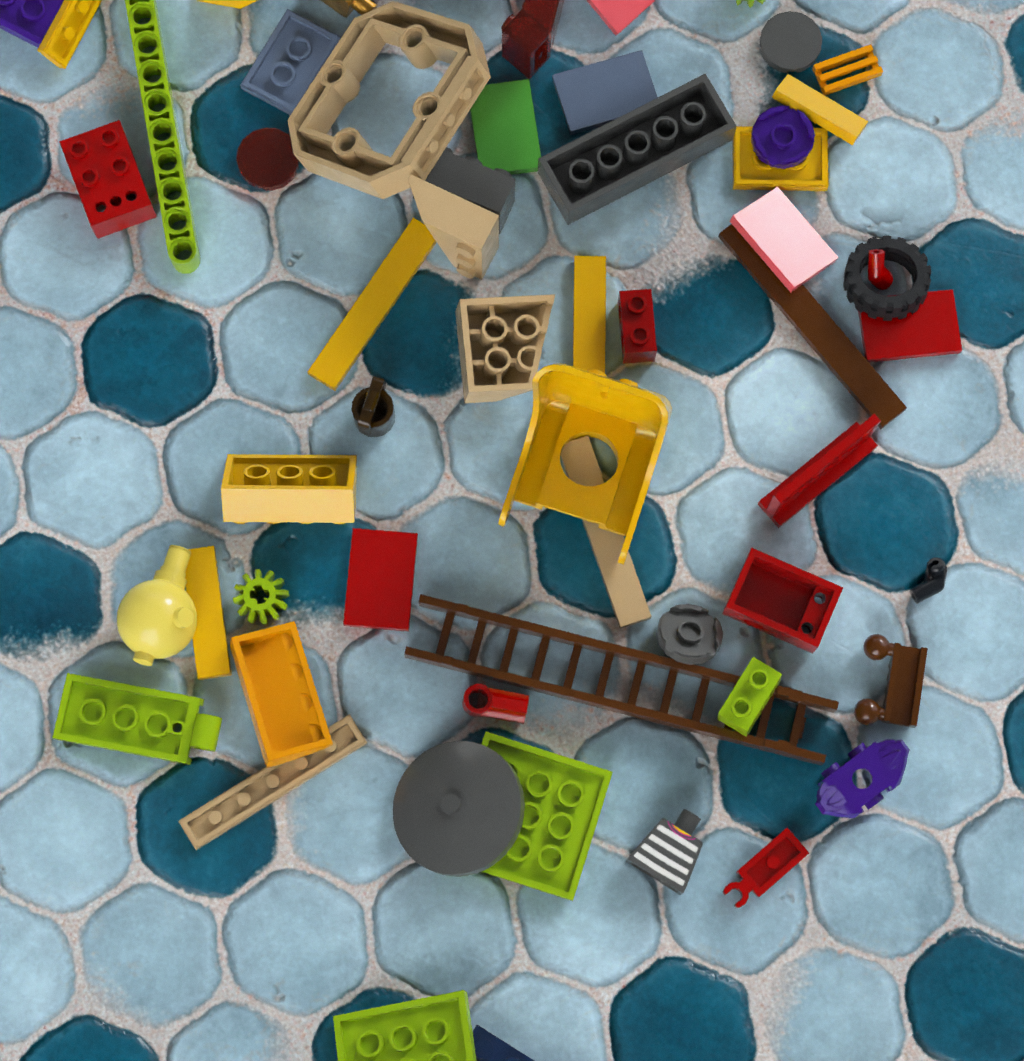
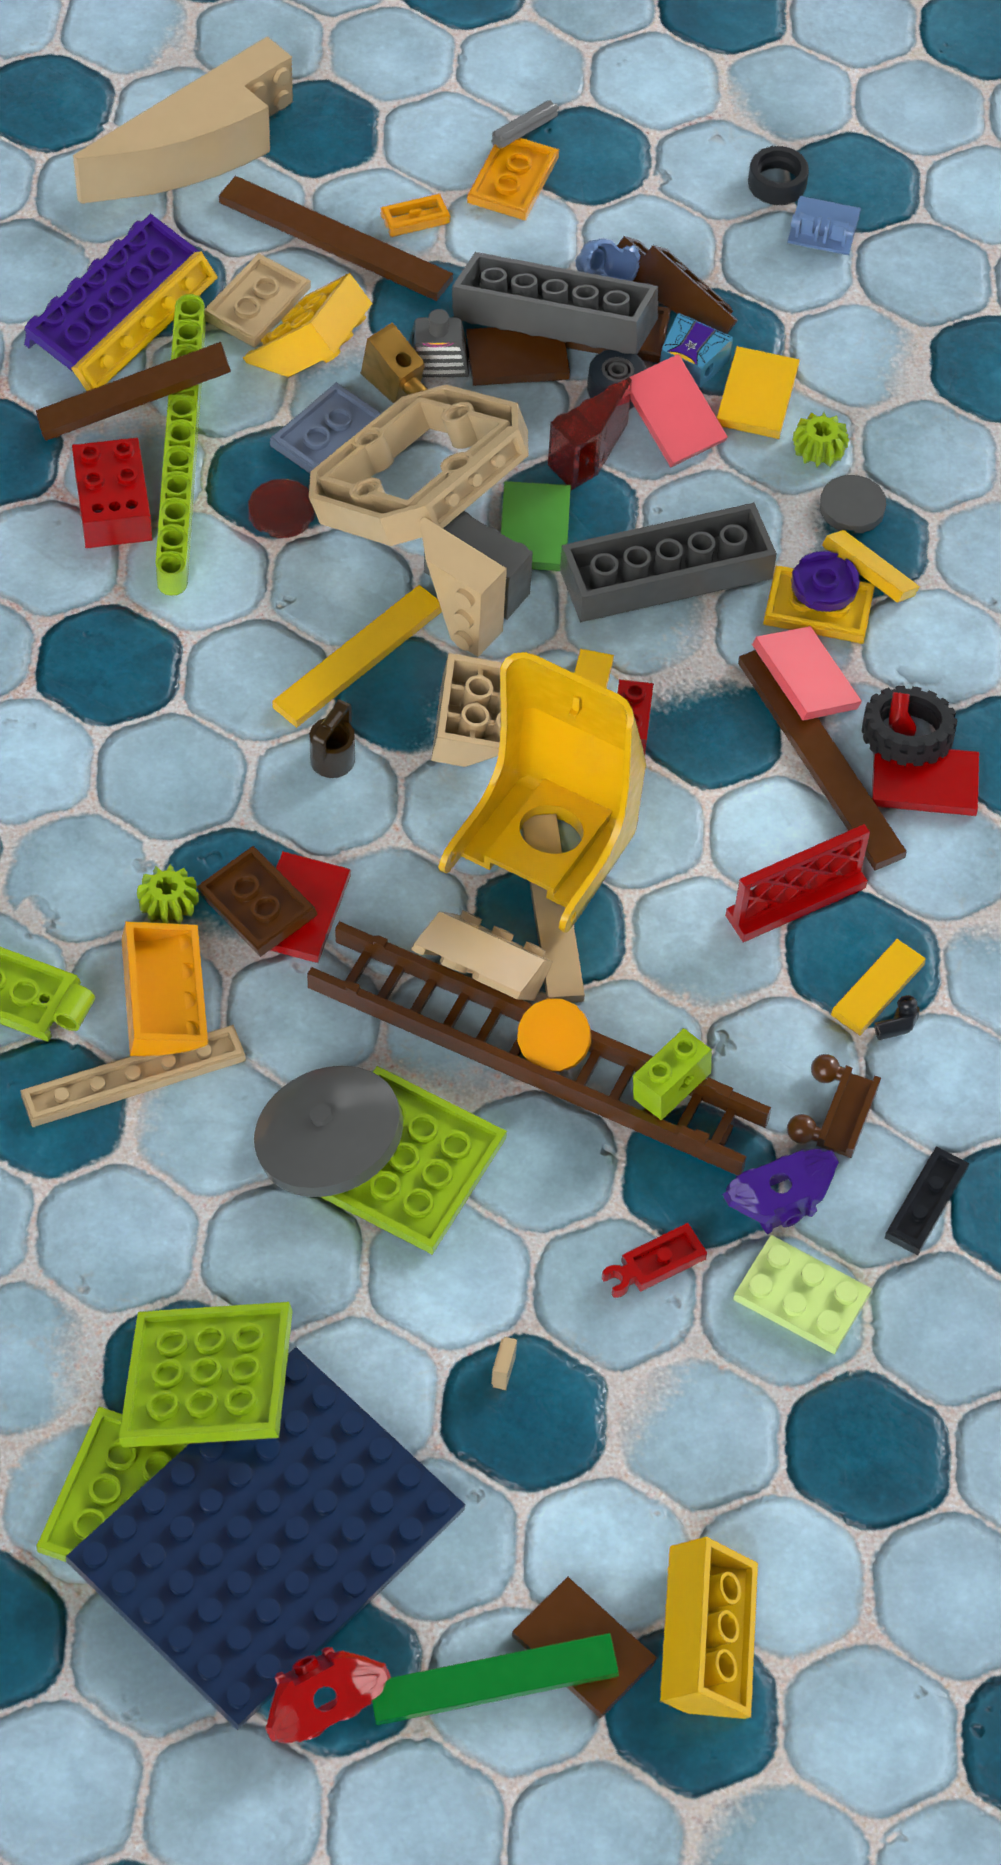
camera: 10 degrees right, 20 degrees down
light yellow piece [116,545,197,666] -> none
yellow tile [185,546,232,680] -> none
yellow slope [221,454,357,525] -> none
red piece [462,684,529,724] -> none
sand blue tile [552,50,658,135] -> none
dark grey torso [626,809,703,895] -> none
dark grey tile [656,604,723,665] -> none
red piece [722,548,843,654] -> none
light orange tile [812,44,883,96] -> none
none -> reddish brown tile [36,342,231,441]
none -> reddish brown tile [197,846,318,957]
none -> tan wedge [411,910,553,1001]
none -> tan tile [492,1336,517,1390]
none -> light orange tile [517,999,591,1072]
none -> yellowish green plate [733,1235,872,1355]
none -> yellow tile [831,939,926,1036]
none -> black tile [884,1146,970,1255]

